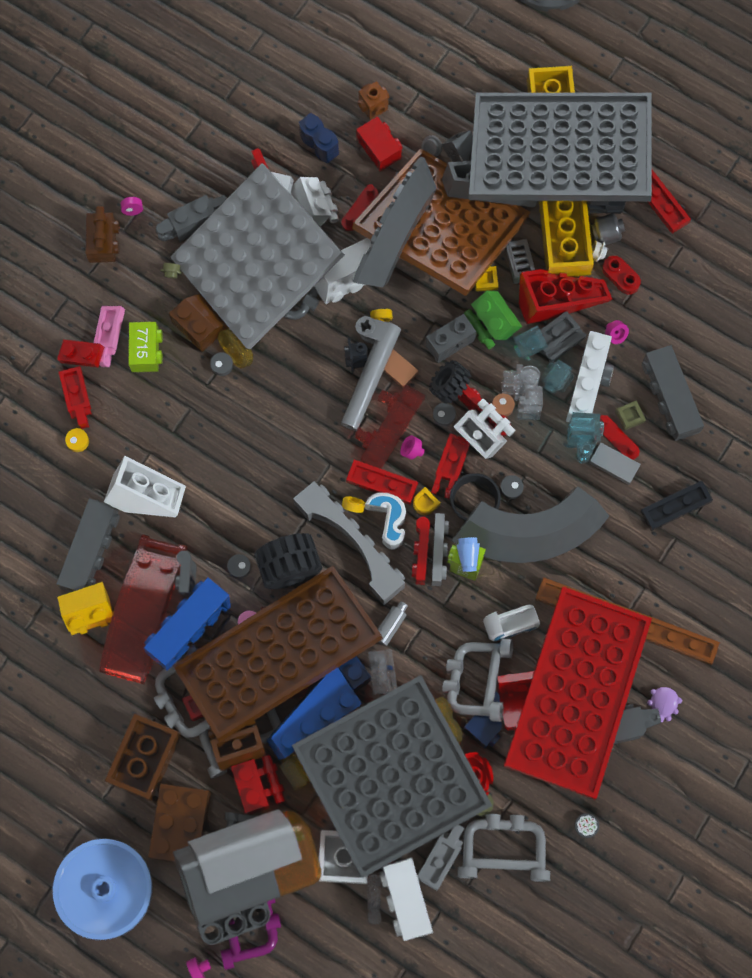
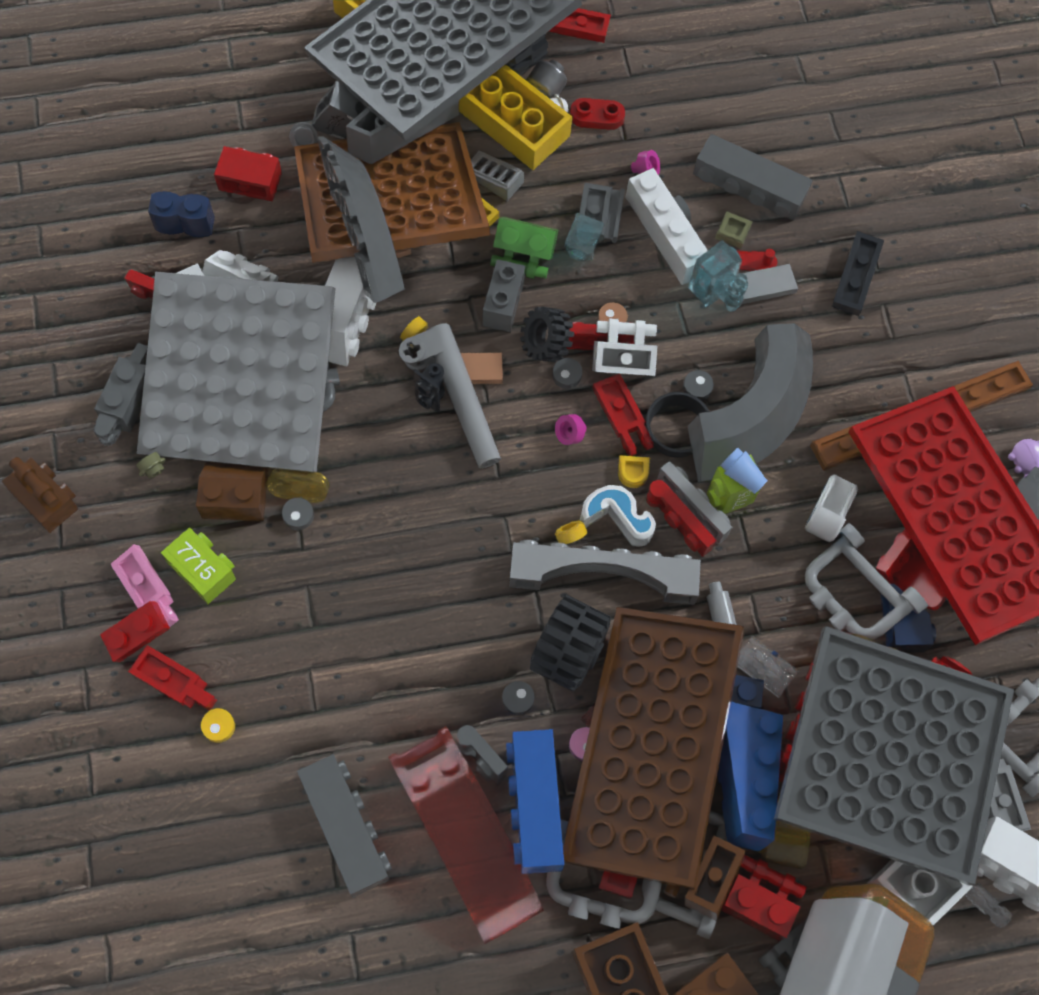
camera: 50 degrees left, 5 degrees down
yellow brick [58,582,116,635] -> none
white slope [104,456,186,517] -> none
dark pink tile [120,197,143,216] -> none
red piece [342,184,379,231] -> none
red plate [346,459,418,505] -> none
clear red hinge [355,385,425,469] -> none
dark orange brick [357,81,390,120] -> none
clear hips [502,364,543,420] -> none
red wedge [519,269,612,324] -> none
clear light blue head [540,360,574,394] -> none

